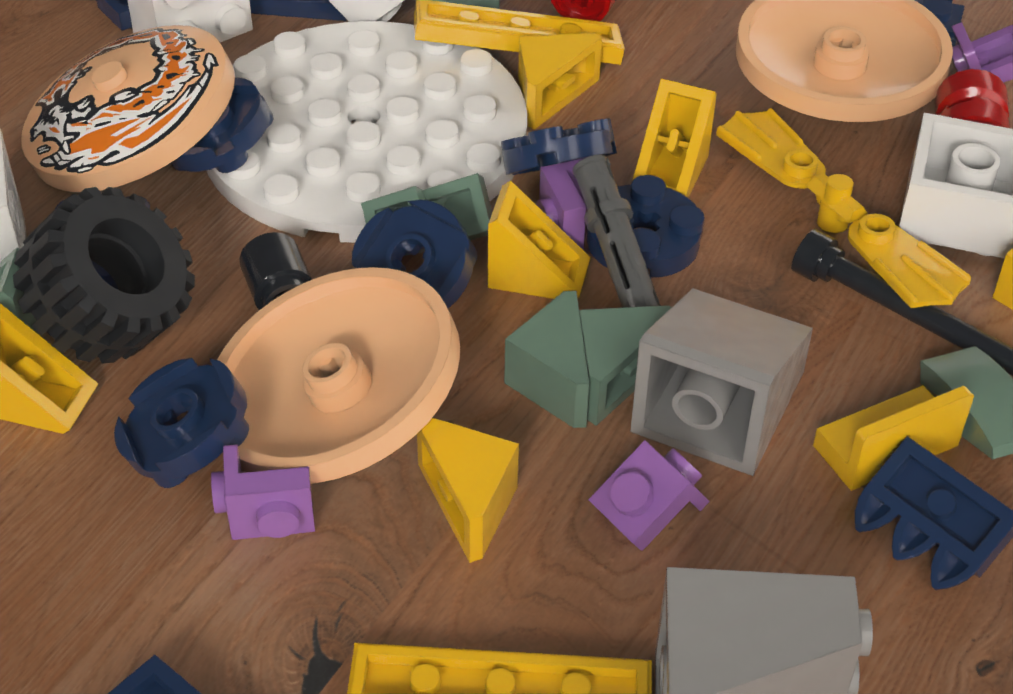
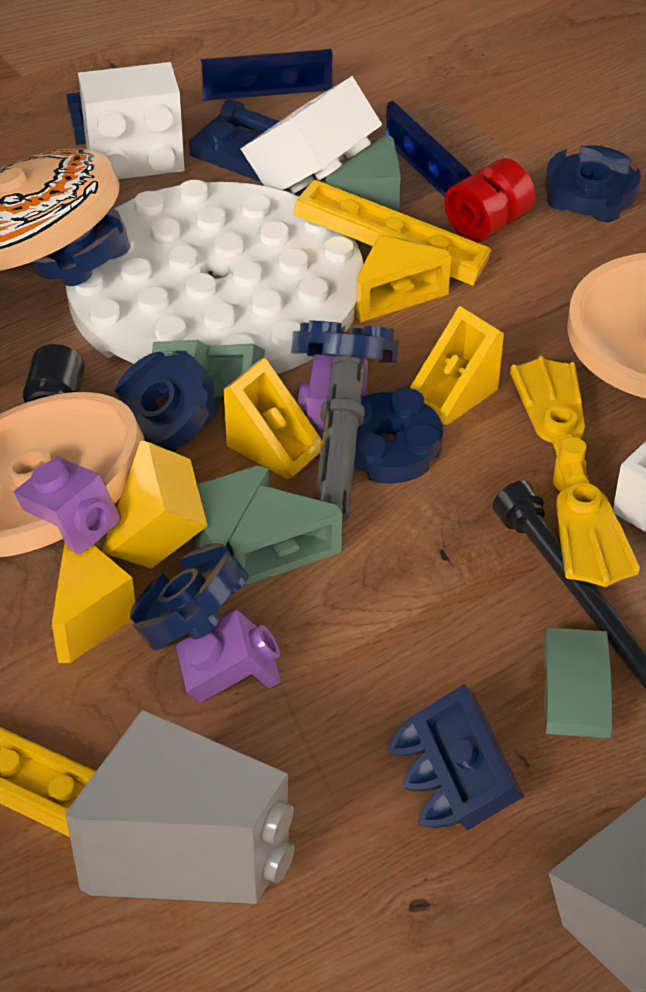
camera: 25 degrees right, 0 degrees up
light grey slope [630,288,813,476] -> none
yellow panel [813,385,974,491] -> none
none -> medium lavender bracket [13,456,120,555]
none -> yellow slope [101,440,208,569]
none -> dark blue plate [130,543,248,650]

